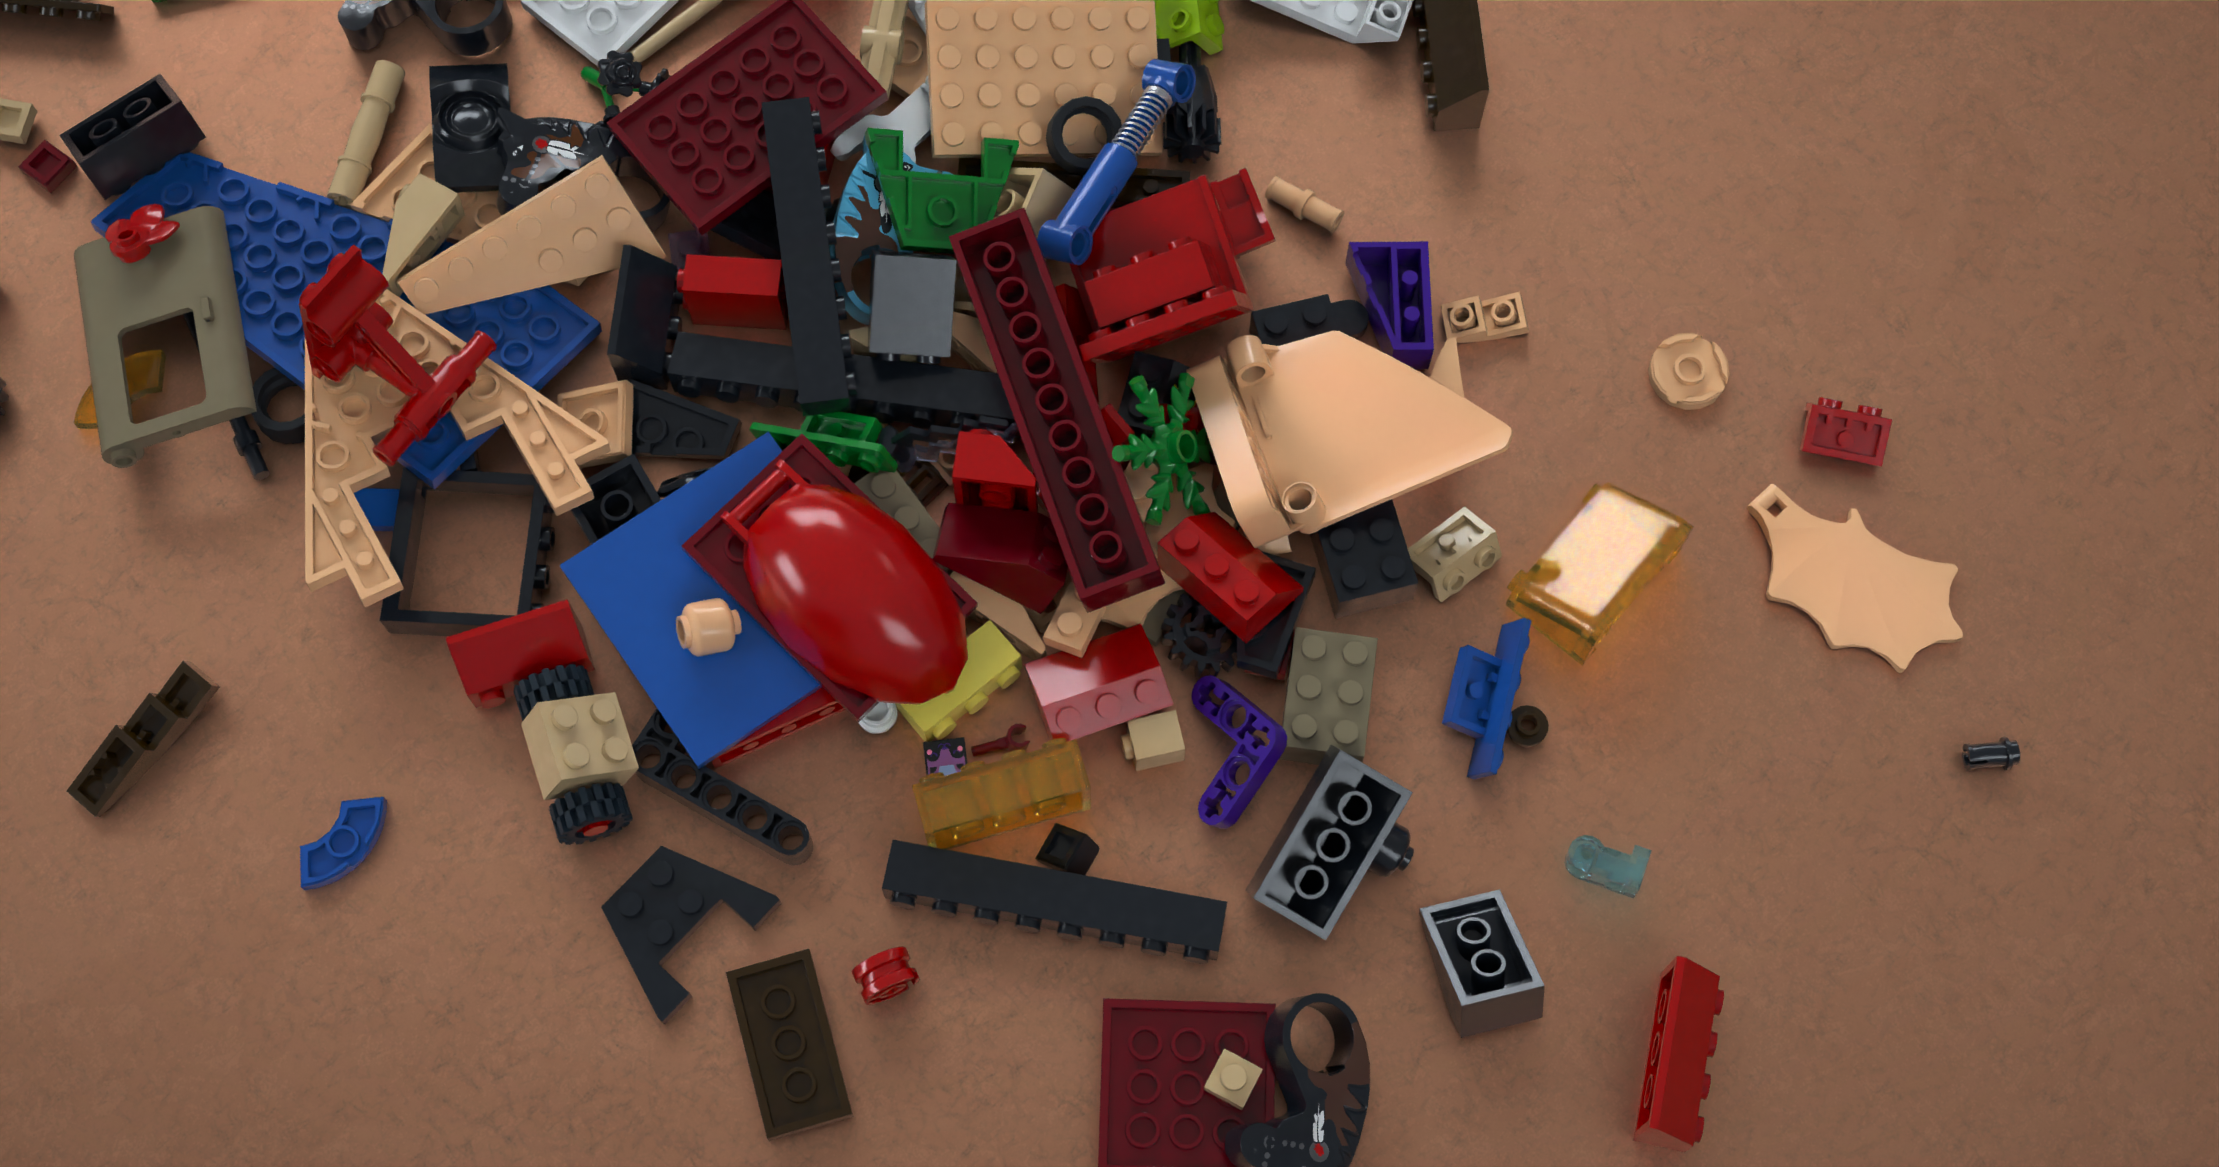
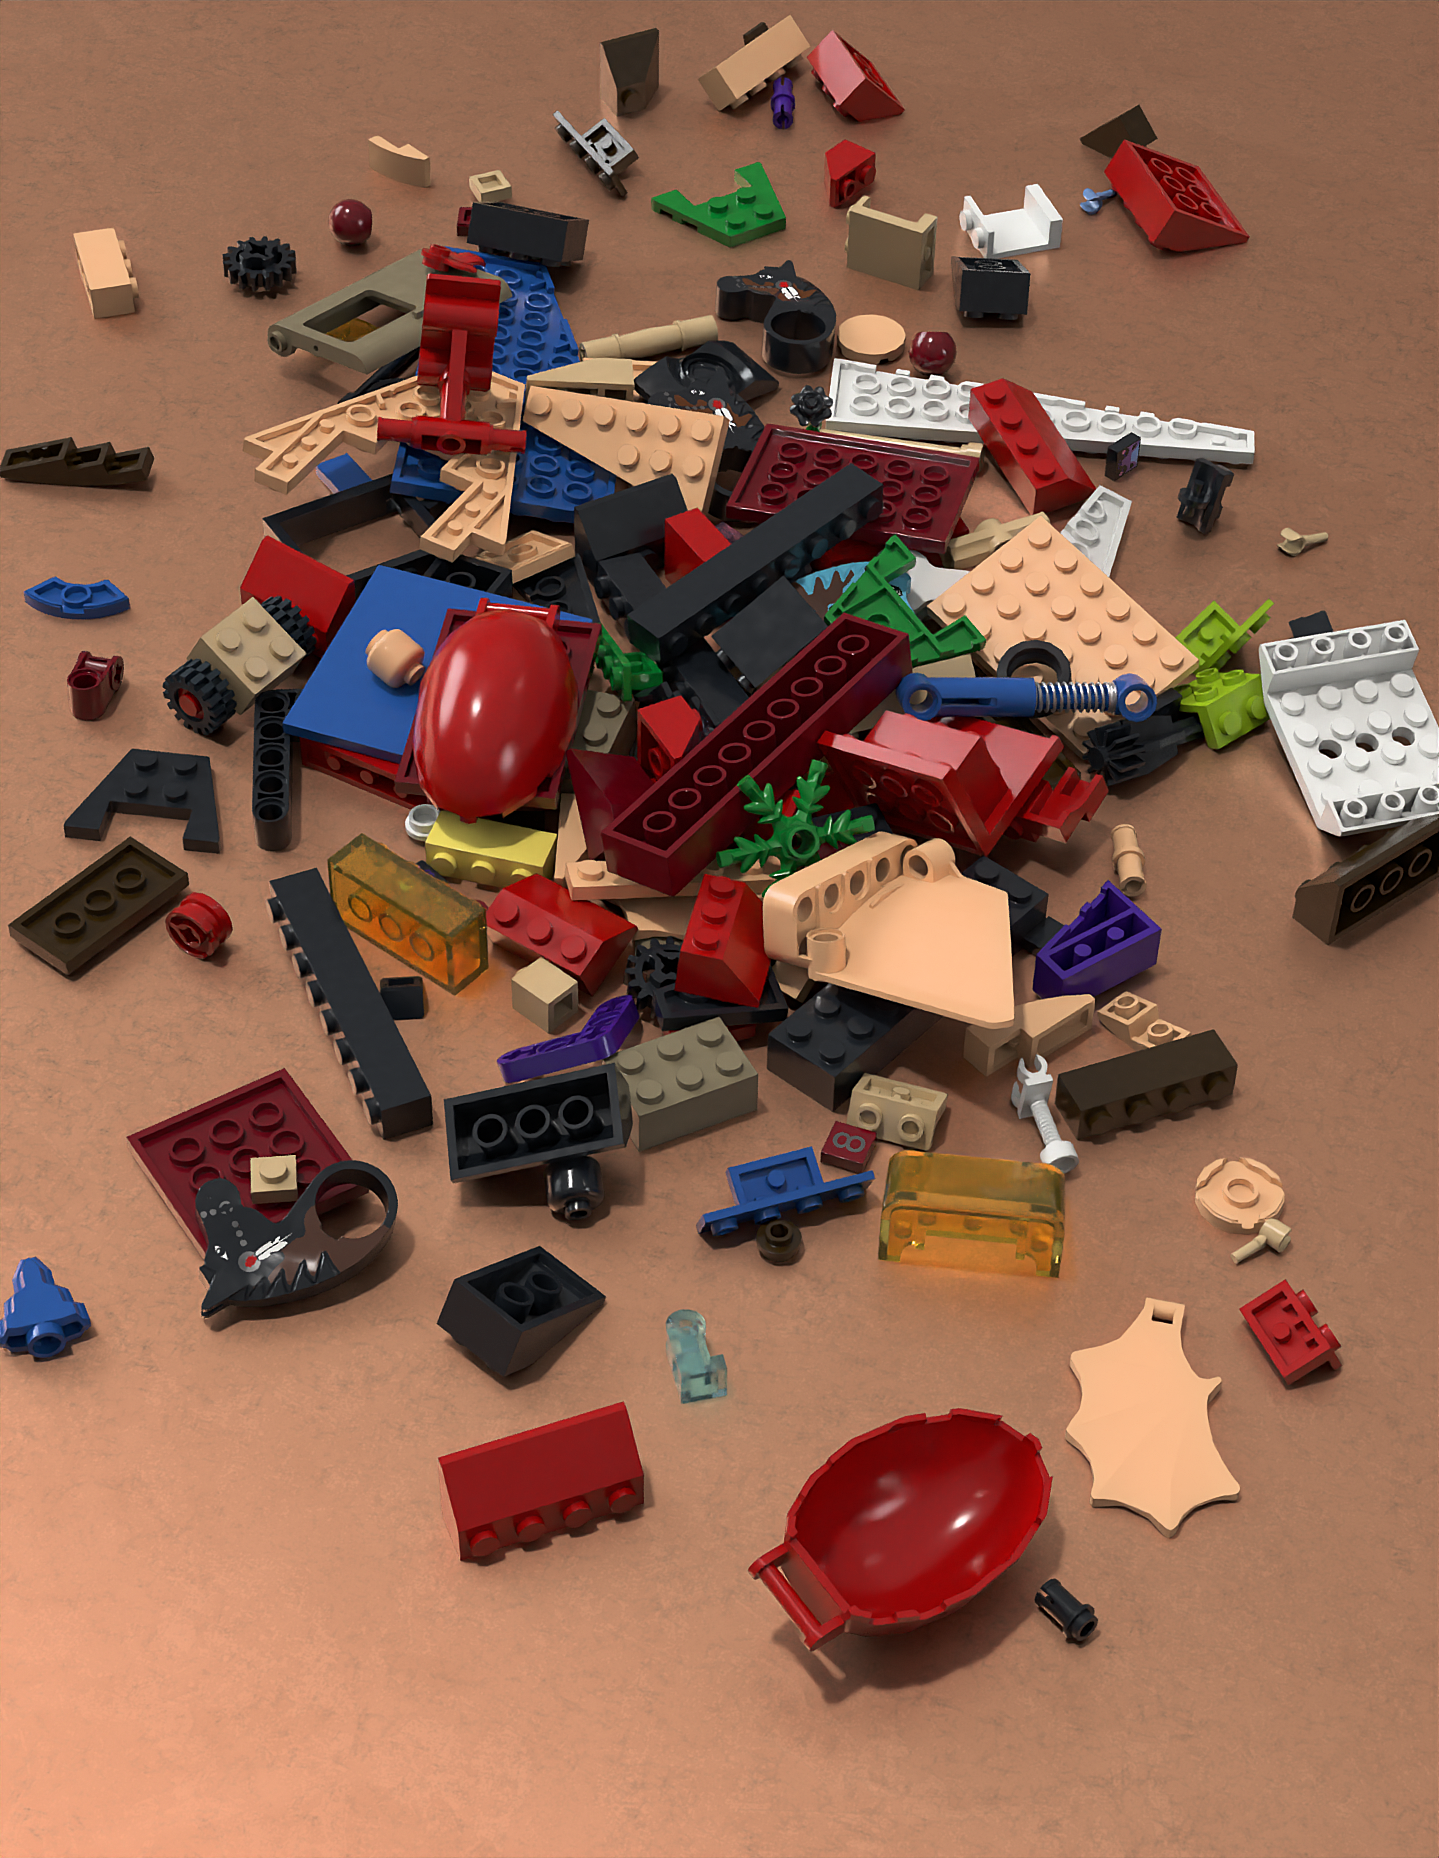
camera: 55 degrees right, 25 degrees down
none -> dark red piece [67,651,124,720]
none -> red windscreen [748,1408,1053,1652]
none -> dark red tile [820,1121,877,1173]
none -> white bar [1011,1054,1079,1176]
none -> dark brown brick [1054,1029,1238,1140]
none -> tan hand [1230,1218,1292,1264]

